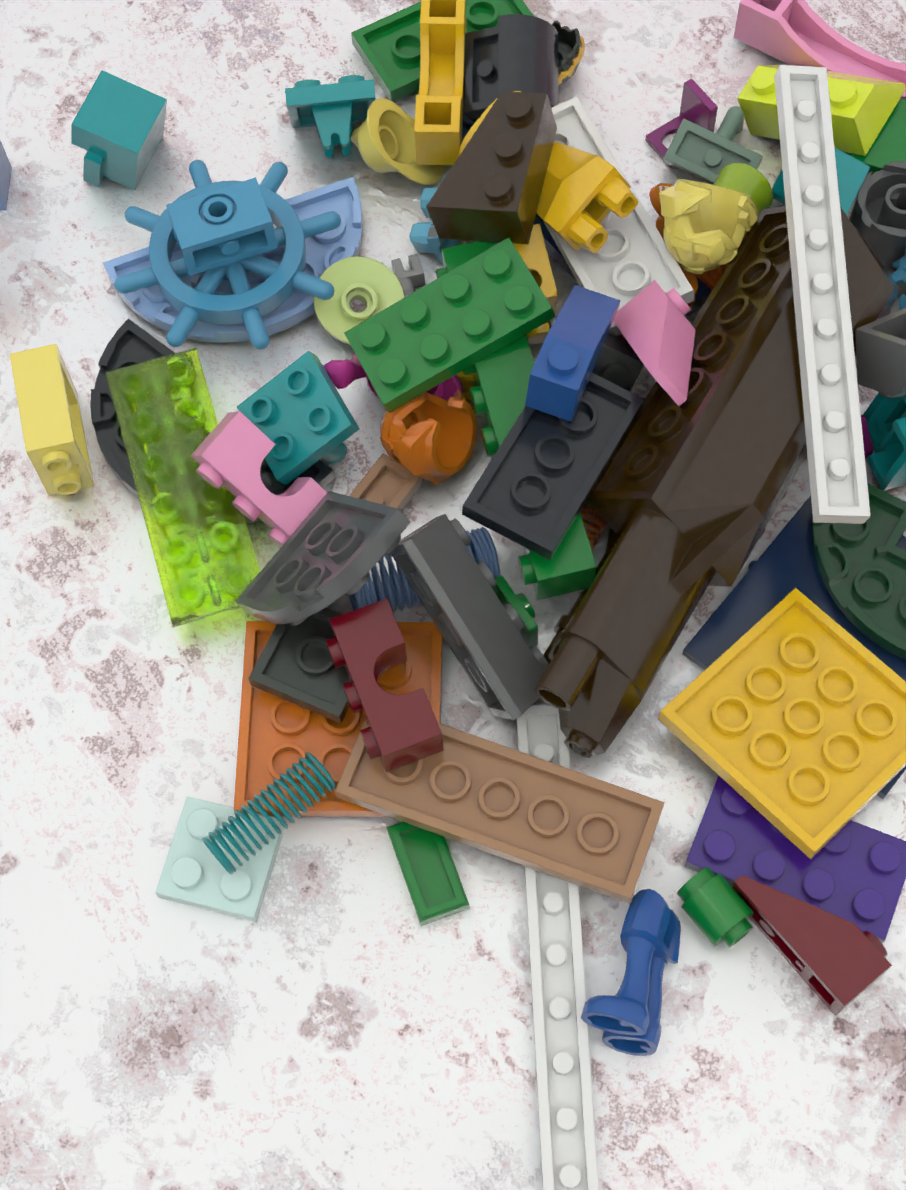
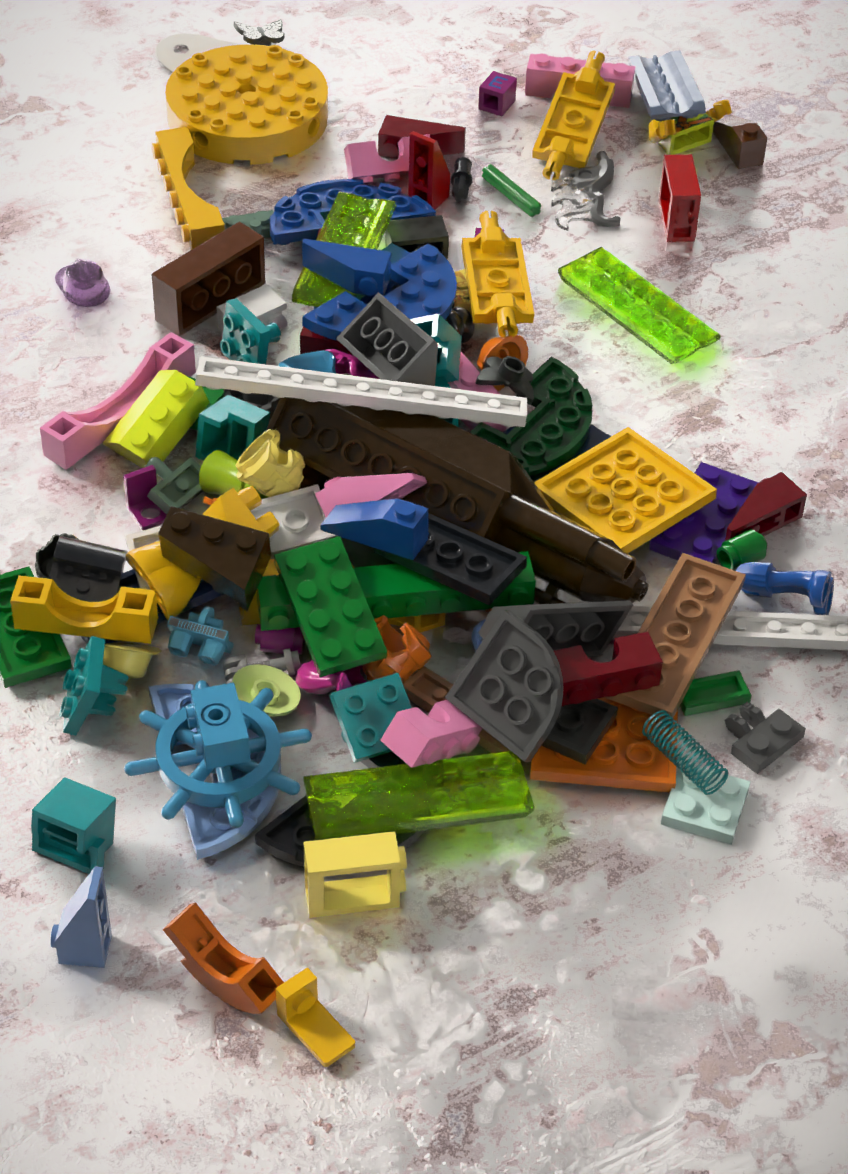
camera: 90 degrees left, 20 degrees down
none -> dark grey hinge [724,702,806,774]

